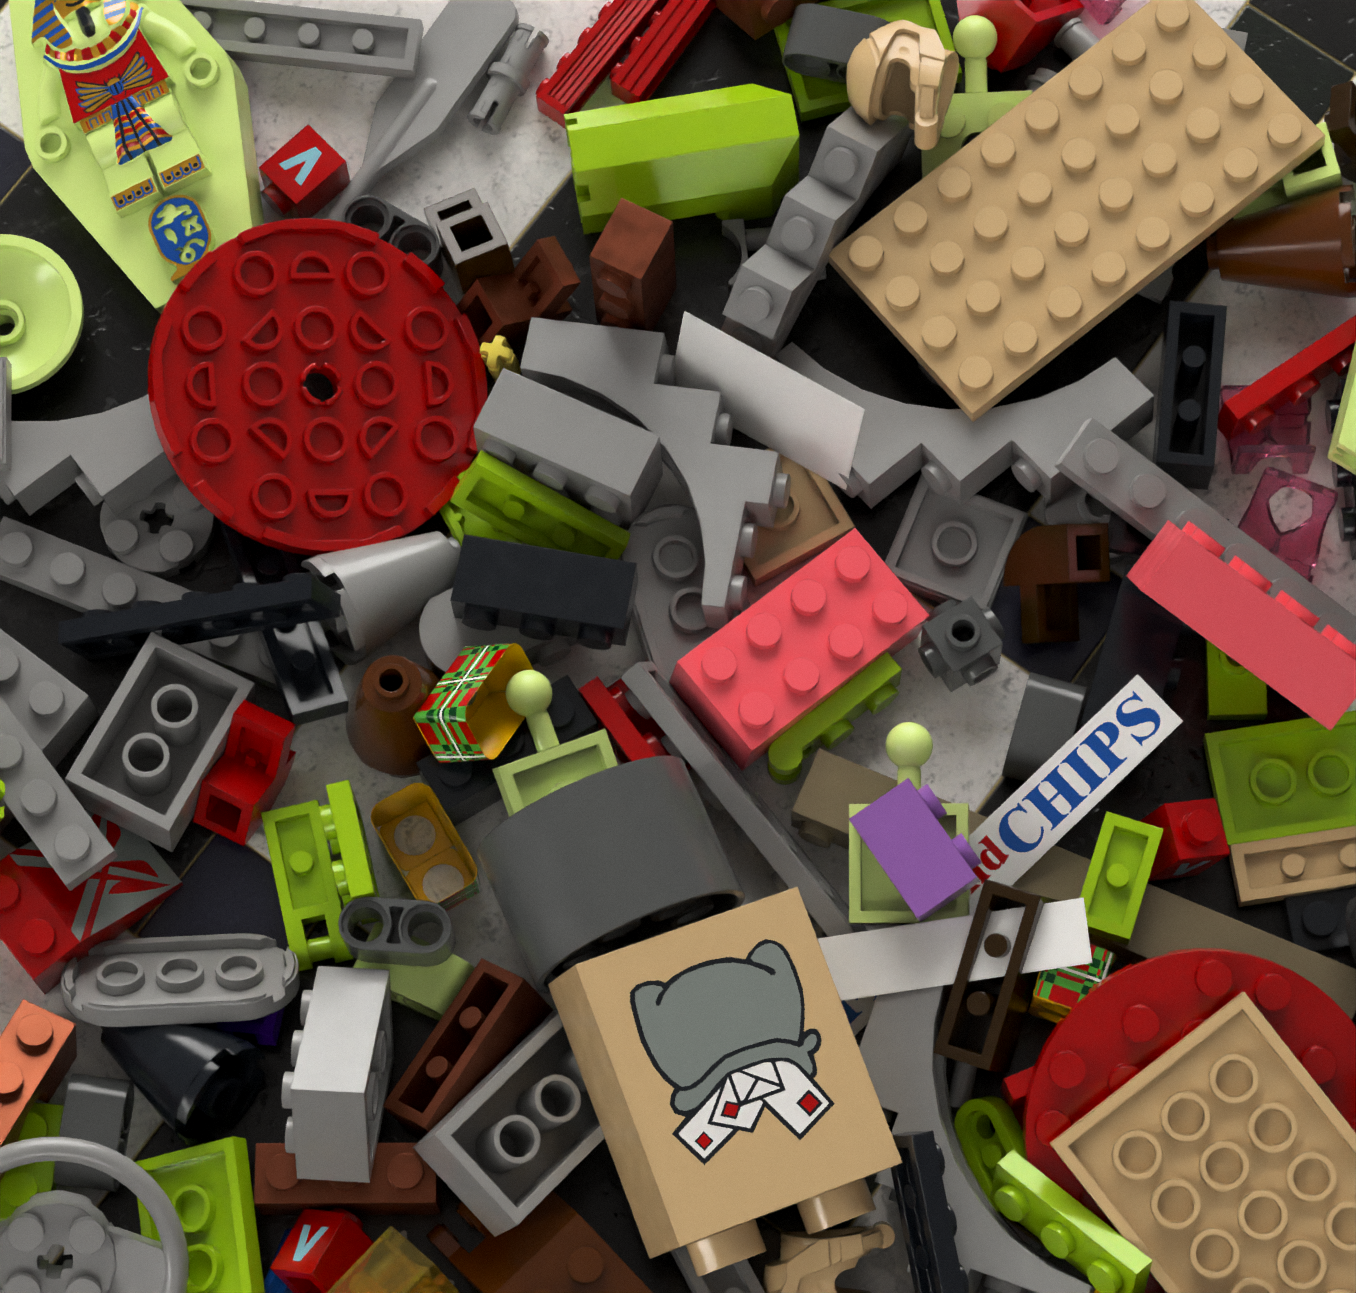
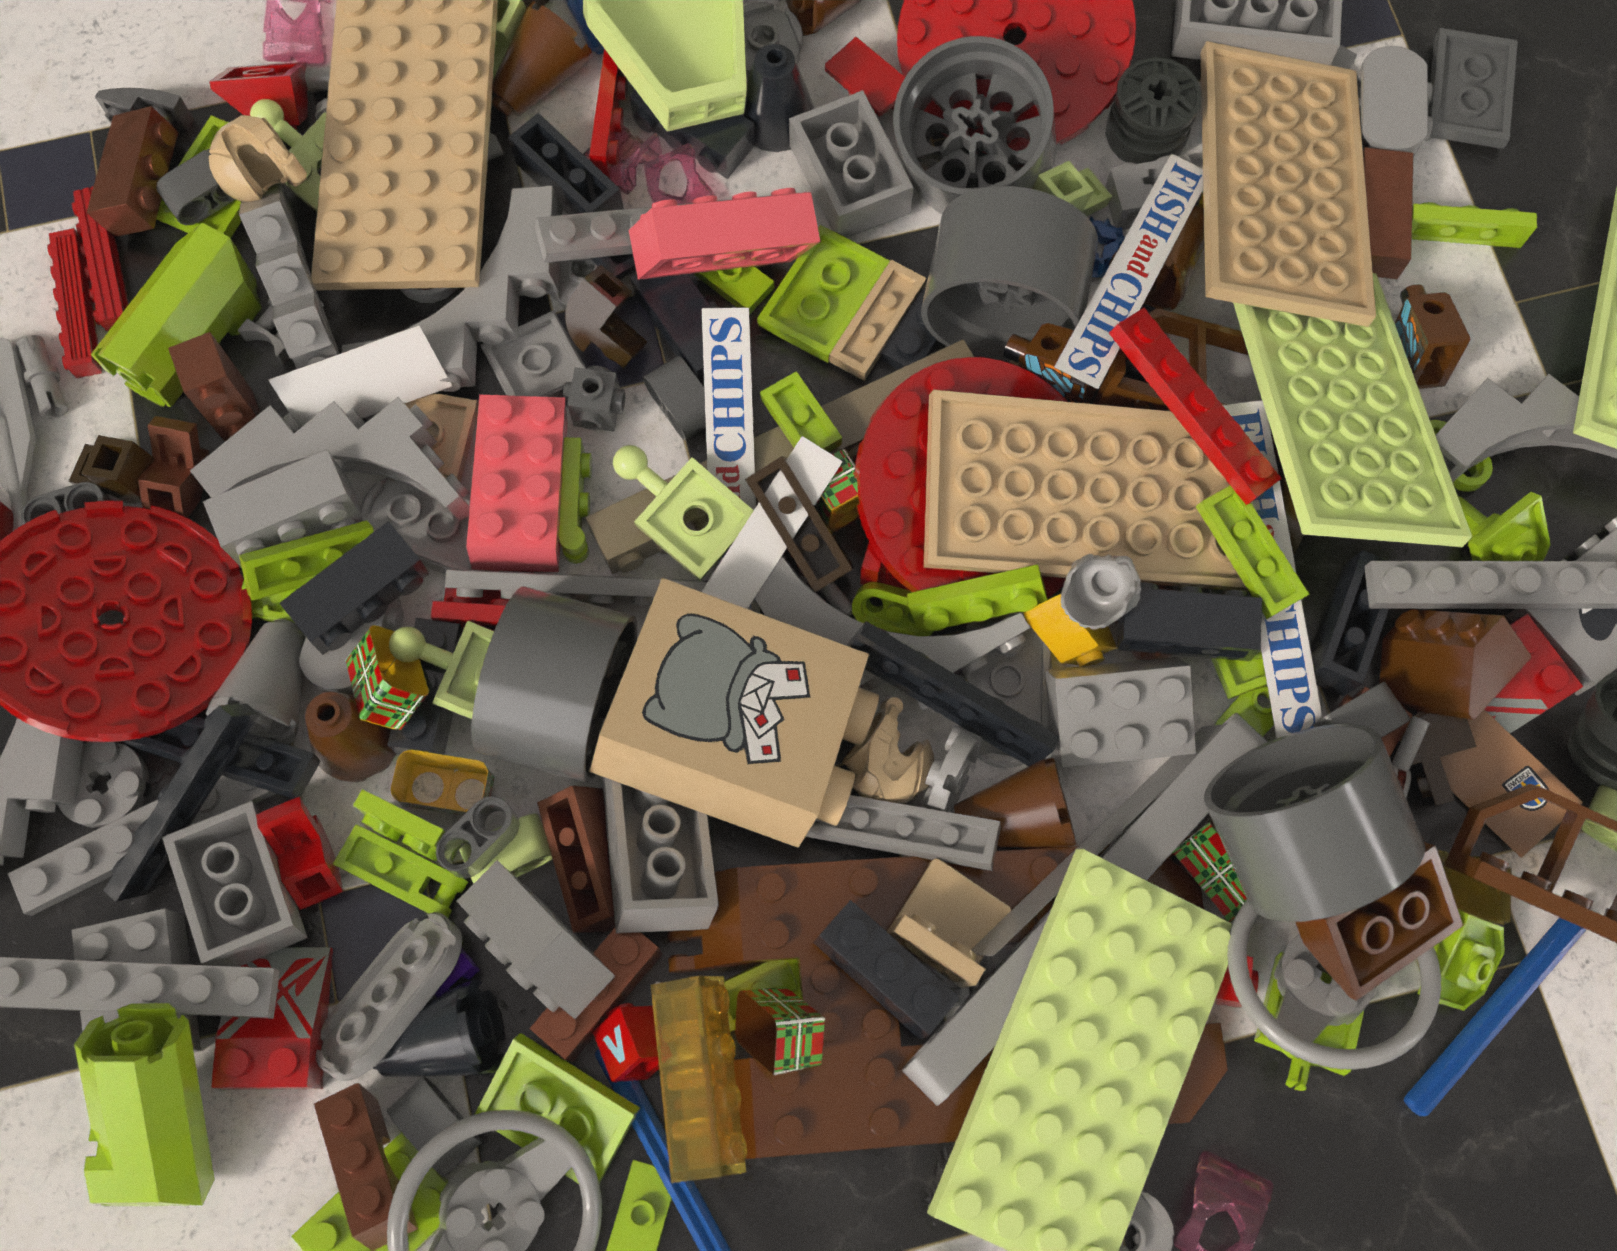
camera: 55 degrees left, 0 degrees up
light yellow piece [479,335,521,383] -> none
medium lavender brick [849,778,982,922] -> none
red brick [1140,798,1230,881] -> none

